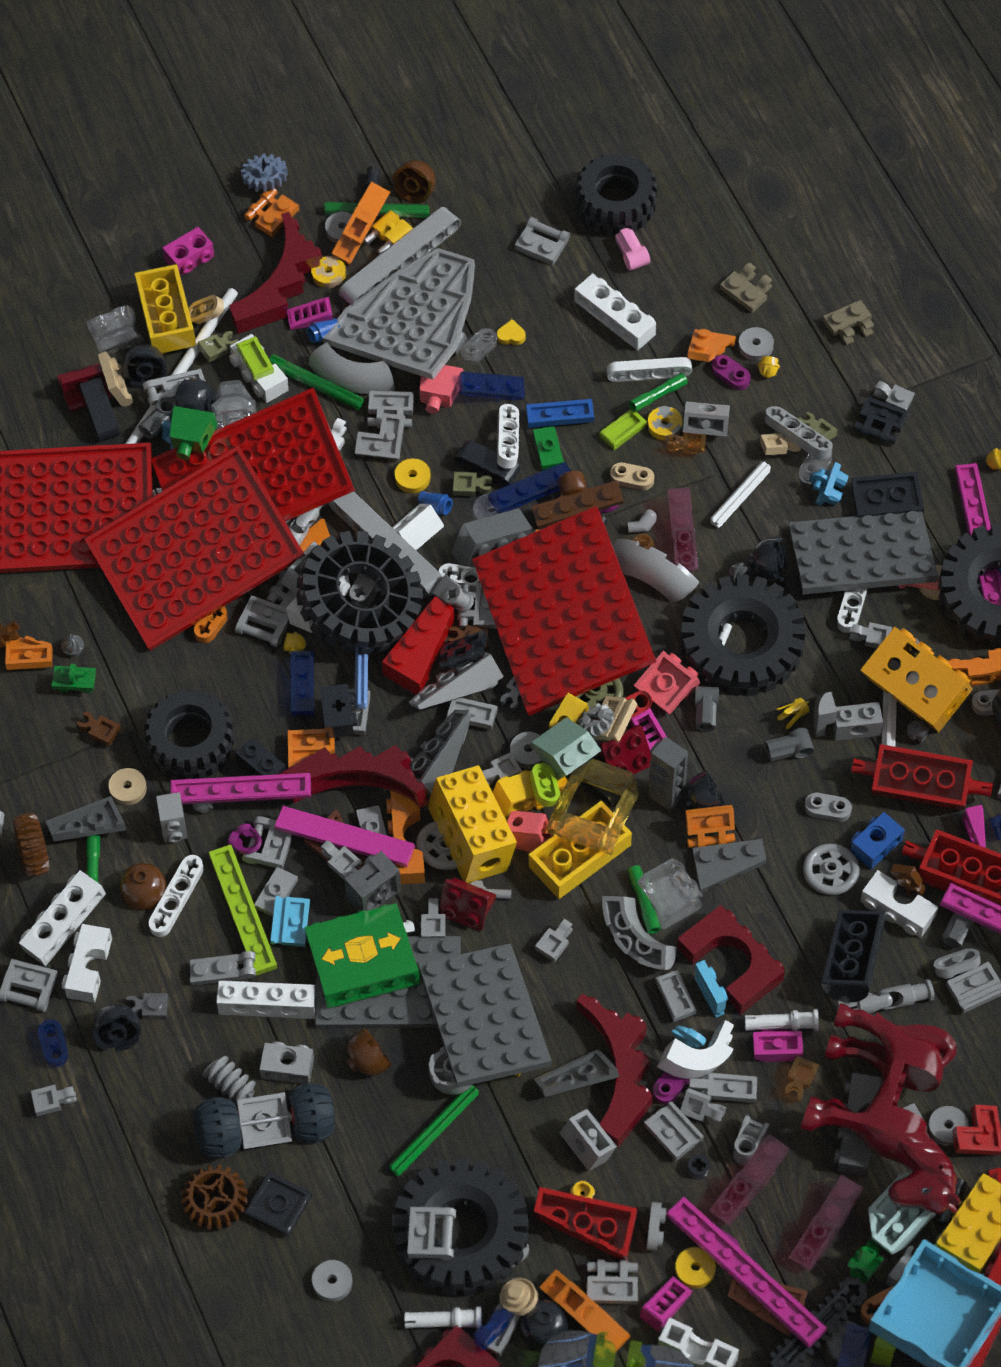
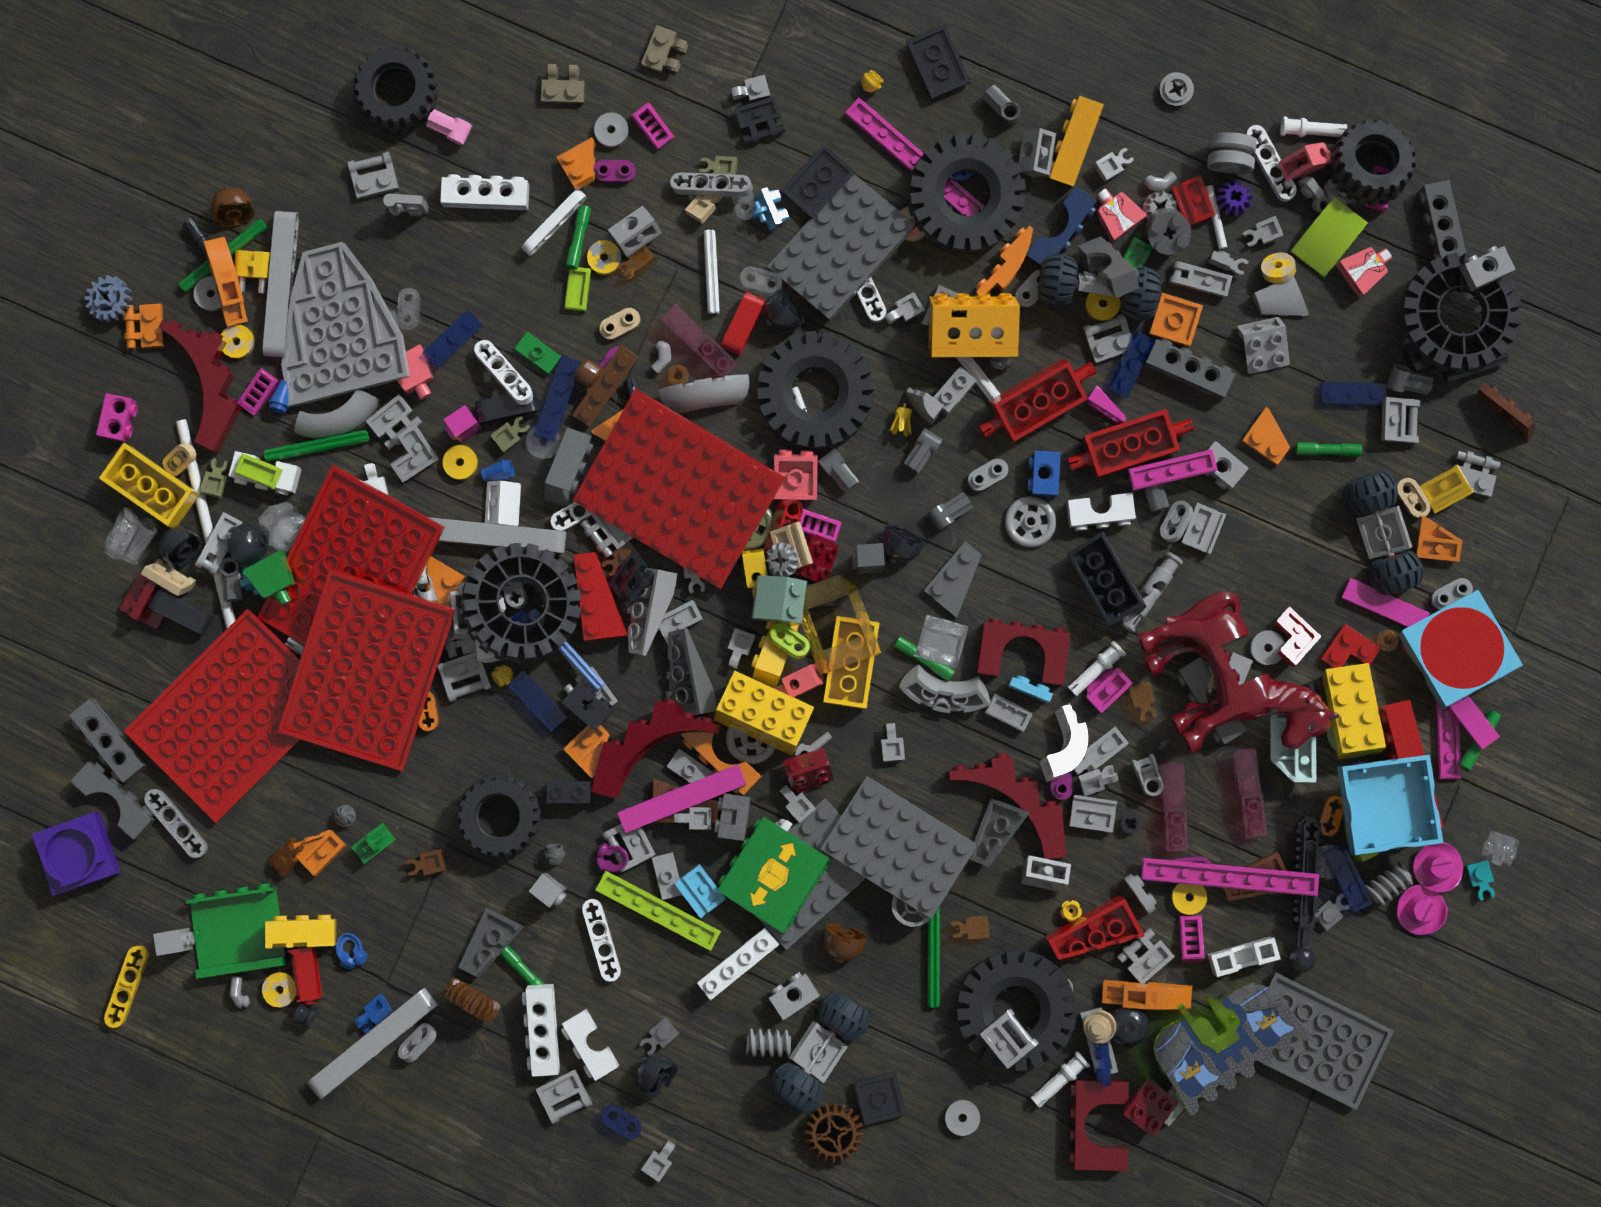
camera: 40 degrees left, 25 degrees up
tan piece [109,768,147,805] -> none
reddish brown cylinder [119,863,167,911] -> none
dark pink tile [170,773,311,804] -> none
light grey plate [190,951,256,985] -> none
light grey piece [432,574,474,613] -> none
yellow tile [497,319,525,345] -> none
light grey piece [510,732,543,769] -> none
blue plate [526,399,594,428] -> none
medium azure piece [671,1026,706,1049] -> none
orange plate [685,805,735,848] -> none
dark grey plate [729,562,752,583] -> none
yellow plate [758,356,780,378] -> none
green hips [848,1239,883,1283] -> none
light grey plate [886,1246,914,1287] -> none
reddish brown plate [890,864,926,897] -> none
none -> light grey plate [383,194,428,216]
none -> dark pink brick [443,405,482,443]
none -> dark pink slope [631,102,674,150]
none -> red beam [720,292,766,356]
none -> clear plate [740,266,782,295]
none -> dark grey piece [927,492,973,531]
none -> clear orange plate [951,915,990,939]

